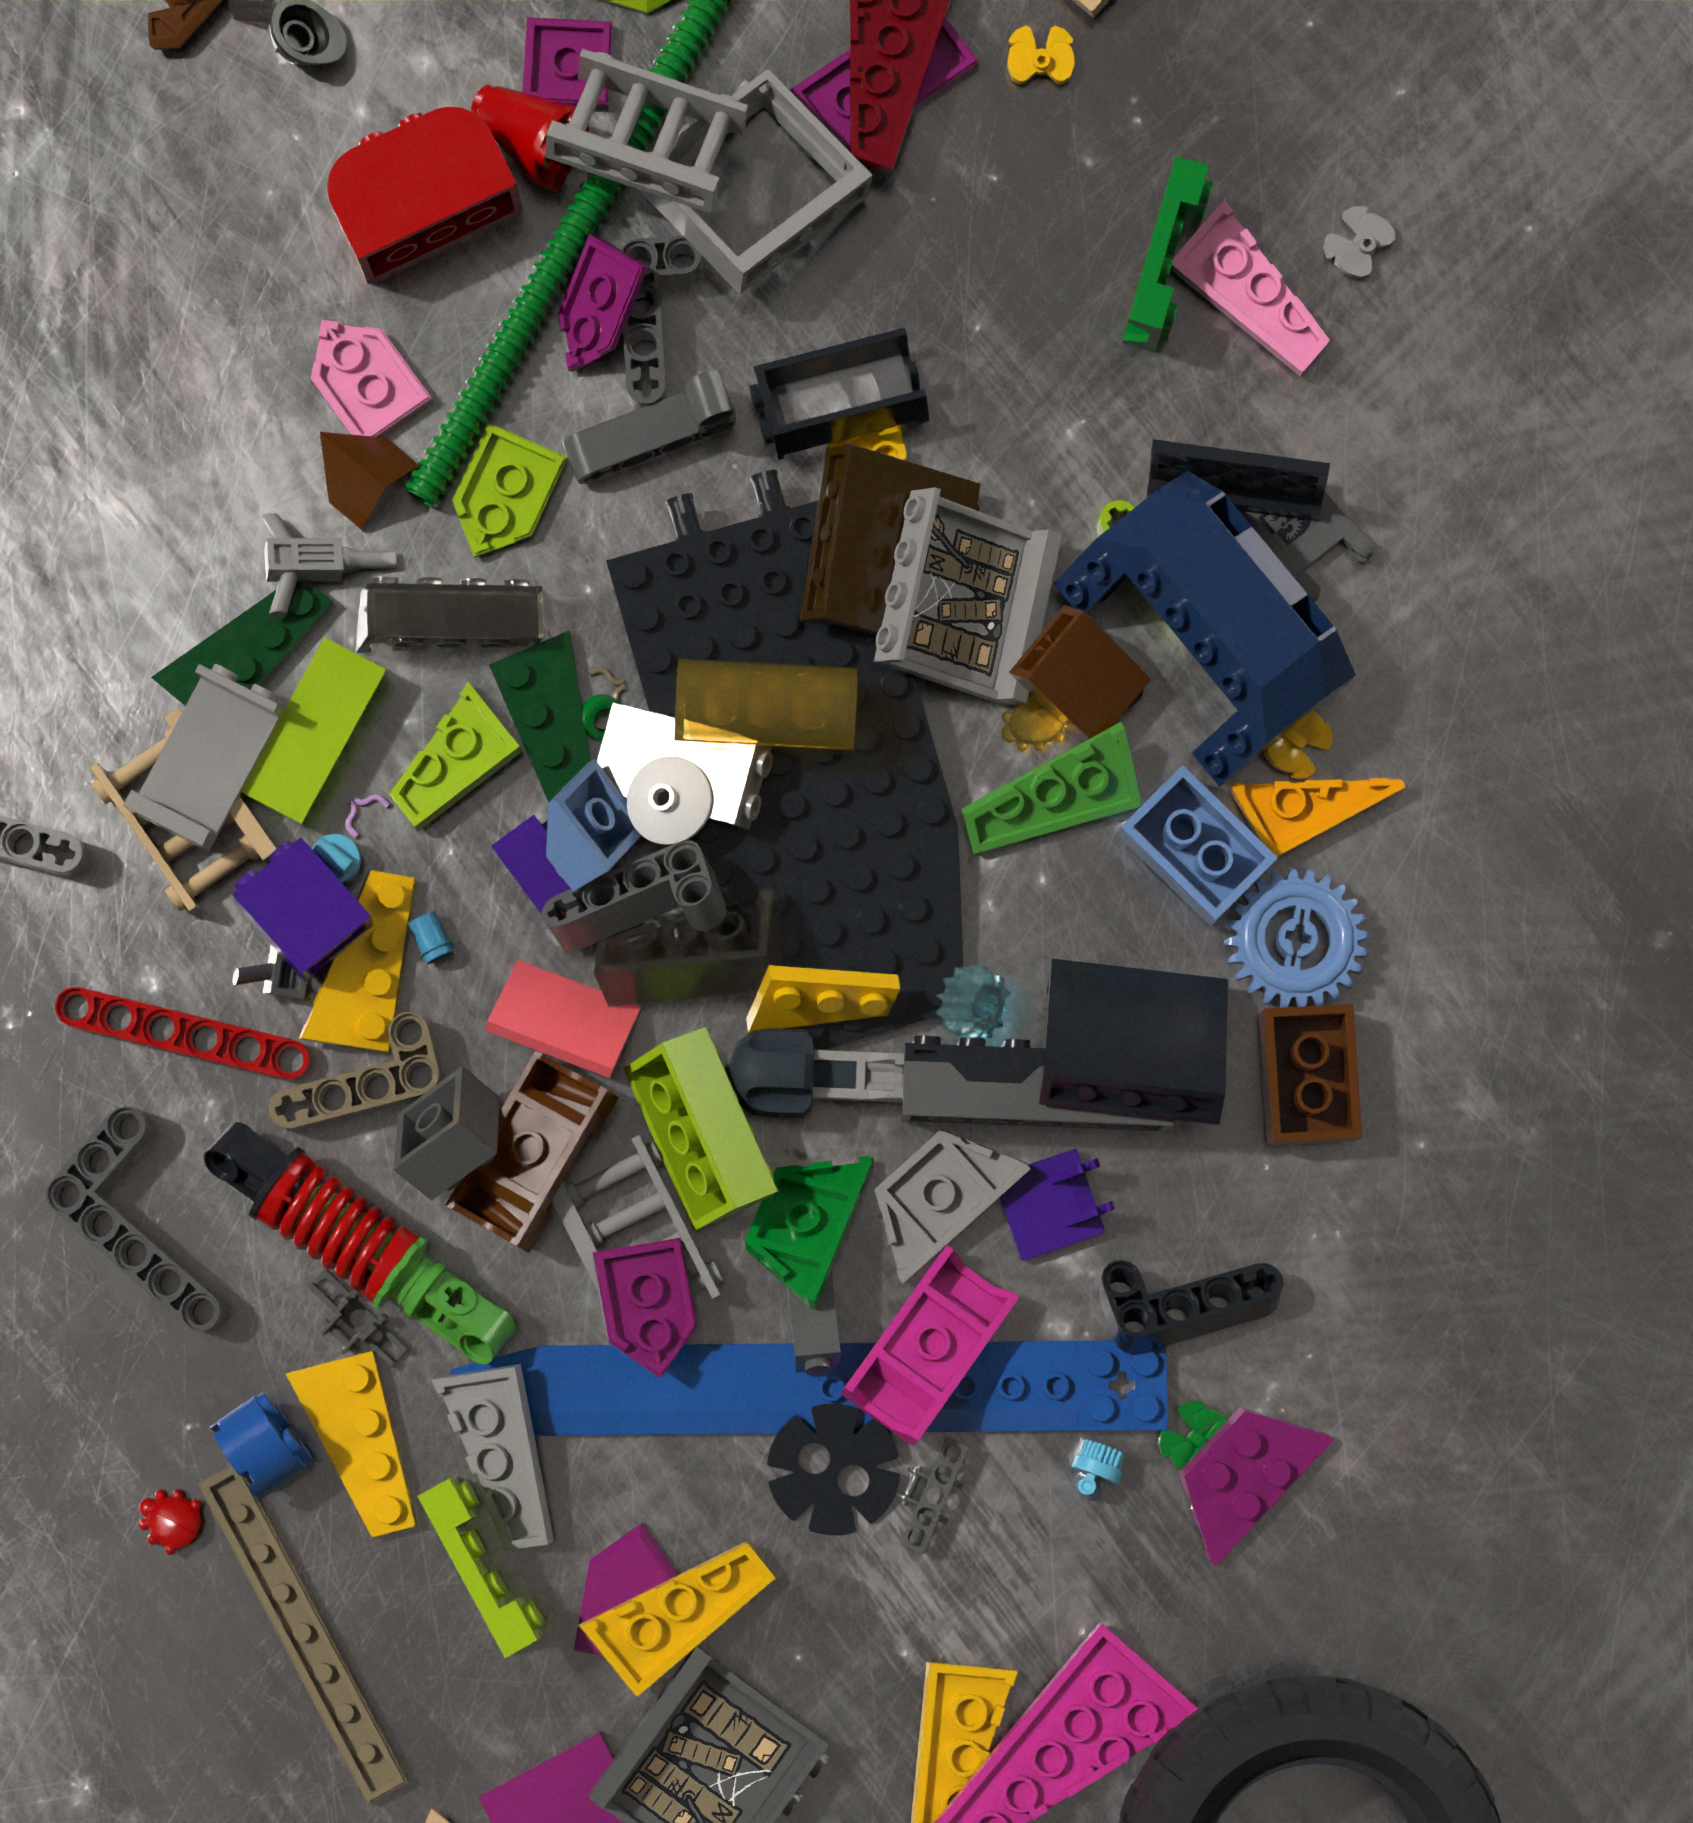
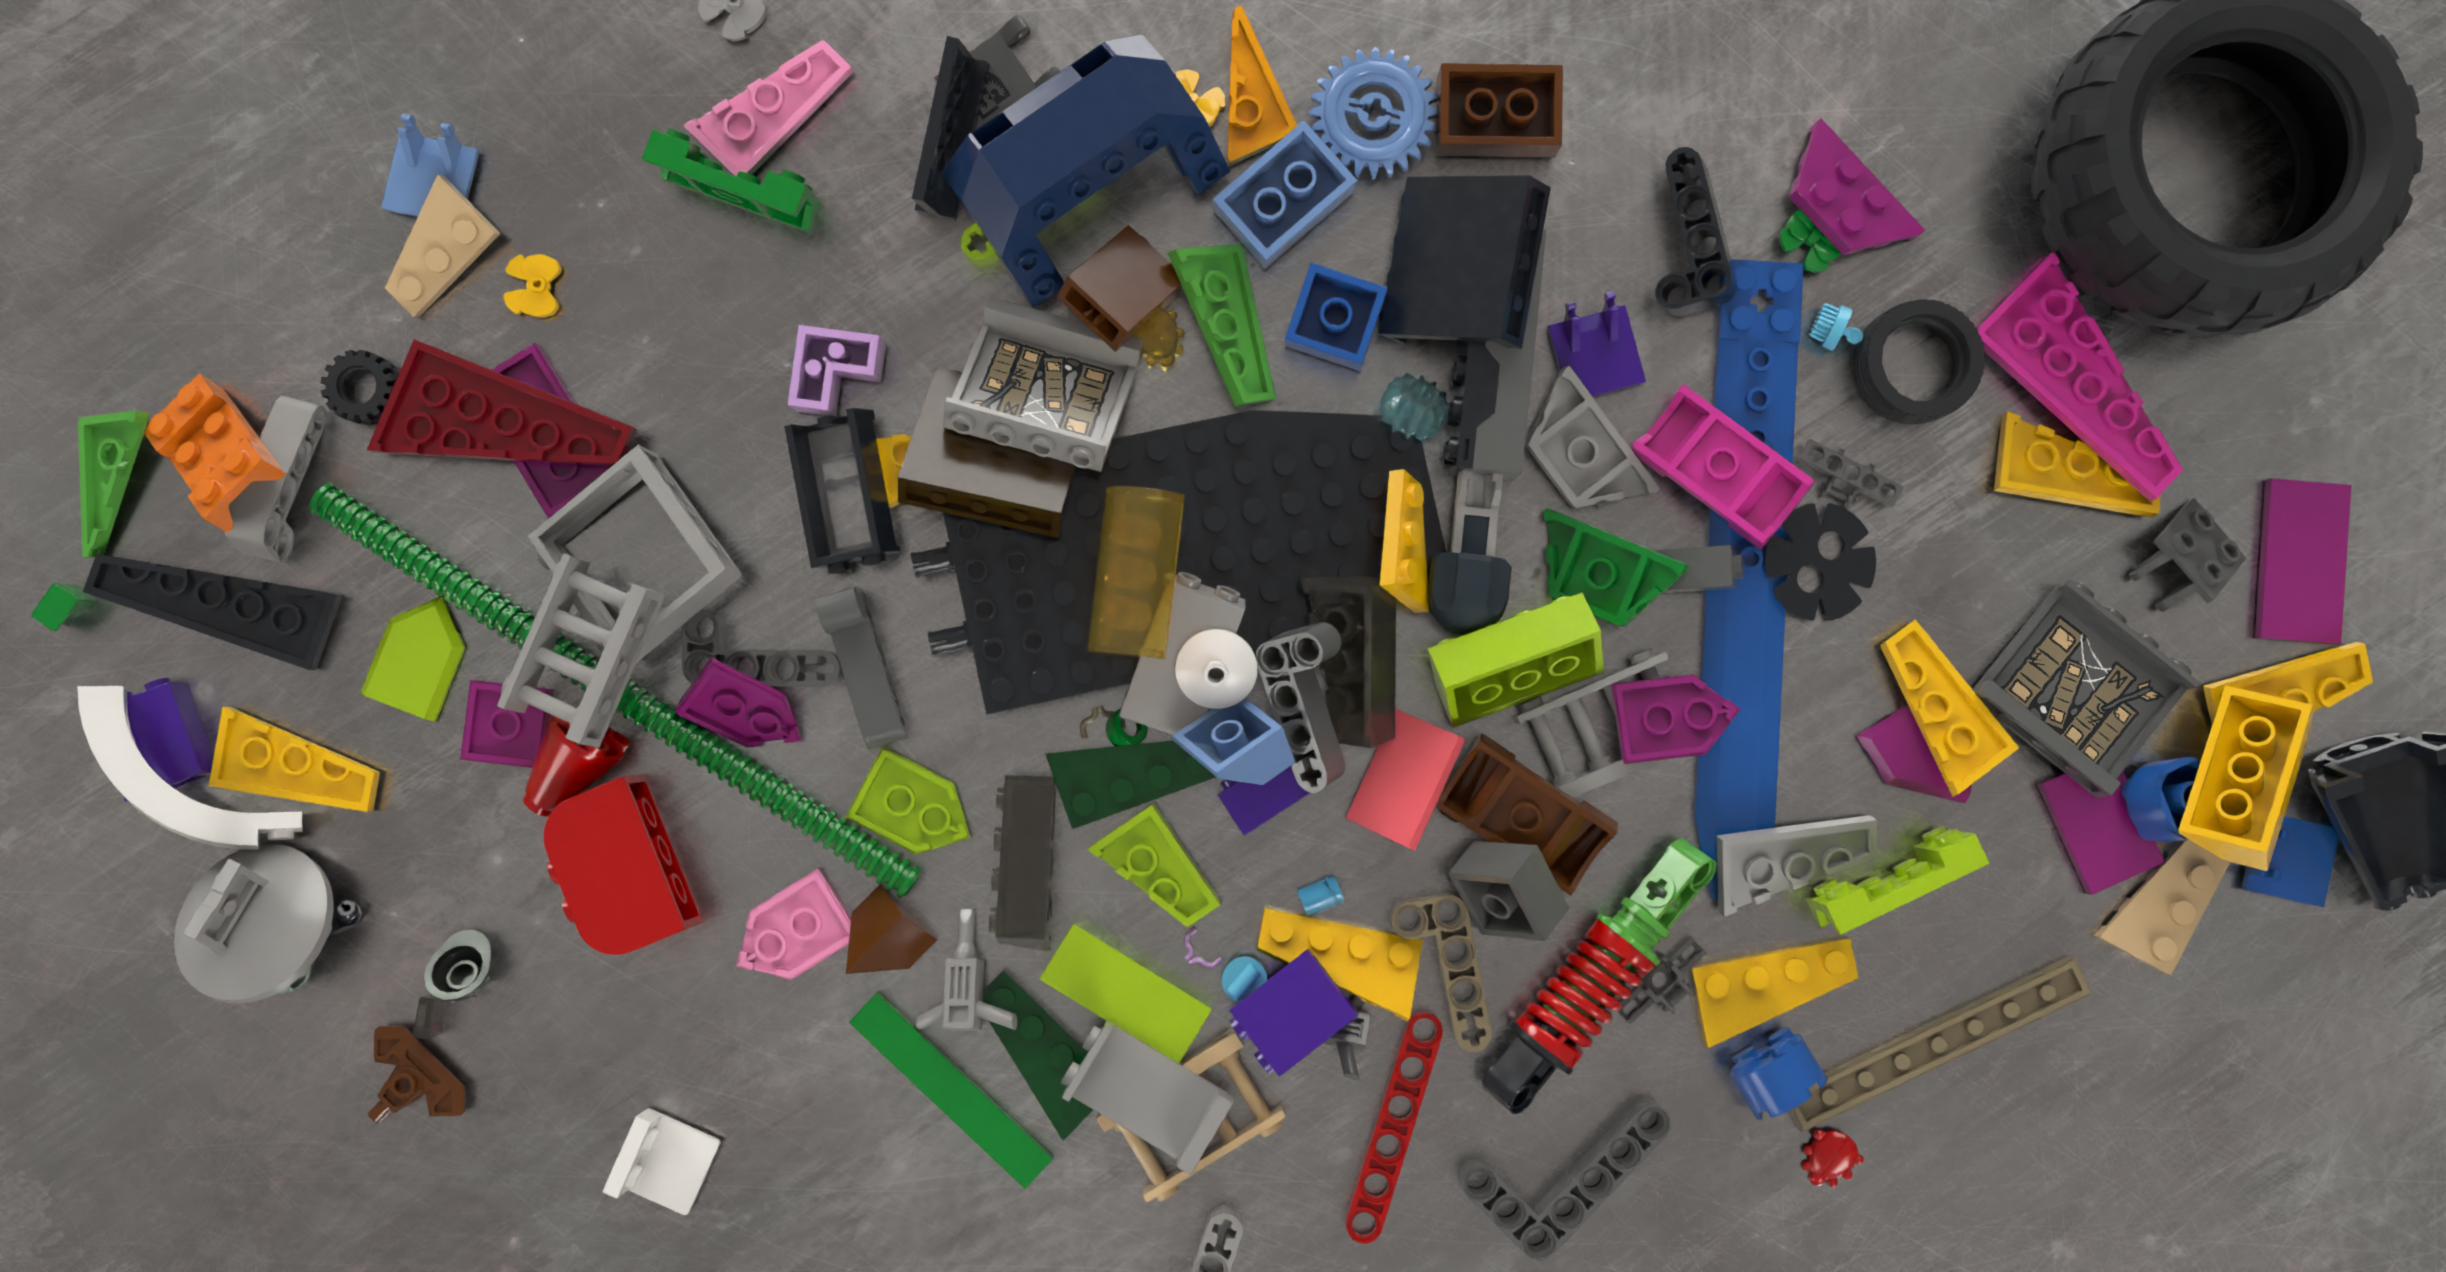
camera: 80 degrees left, 5 degrees up
none -> white bracket [602,1108,721,1215]
none -> lavender brick [787,325,886,416]
none -> green tile [849,991,1054,1189]
none -> blue brick [1285,262,1388,371]
none -> black tyre [1852,299,1985,424]

